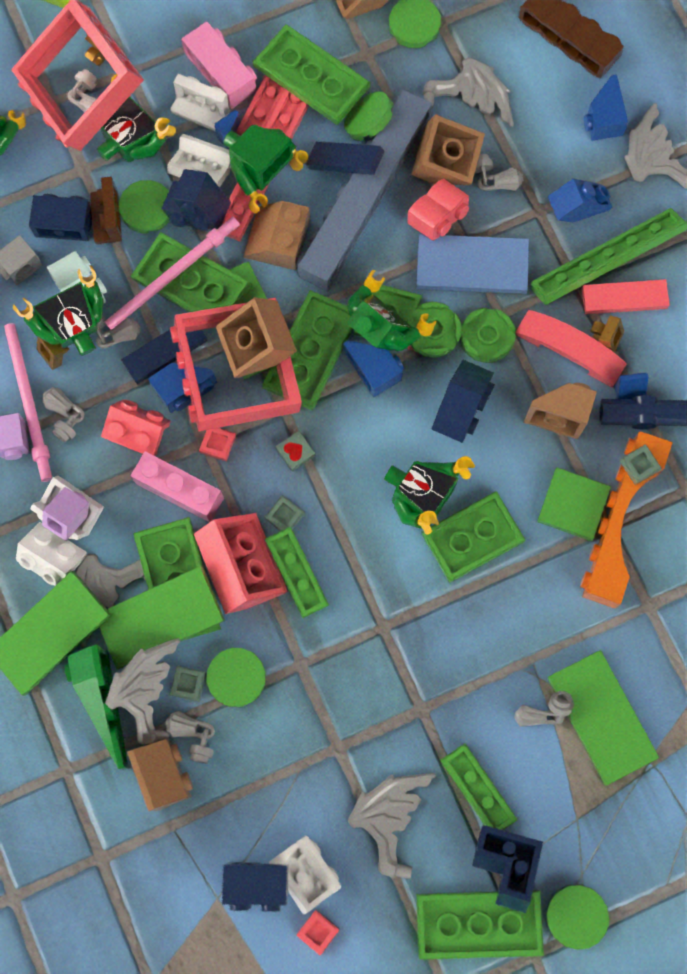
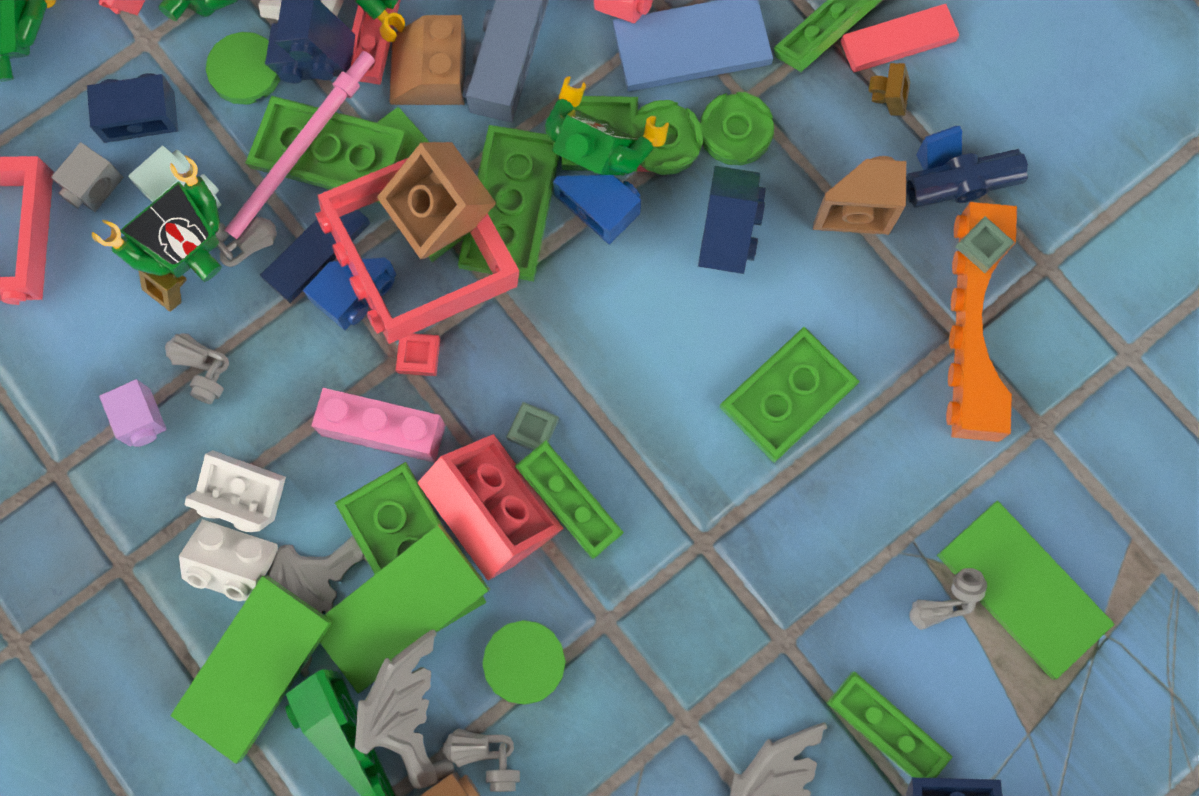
camera: 15 degrees left, 0 degrees up
bright pink bar [4,323,53,482] -> none
lavender brick [42,487,89,541] -> none
reddish brown bracket [90,176,122,244] -> none
coral bracket [101,400,171,456] -> none
sand green tile [170,666,207,702] -> none
sand green tile [276,431,315,472] -> none
torso [384,456,475,534] -> none
coral slope [515,310,627,388] -> none
bright green tile [537,467,611,541] -> none

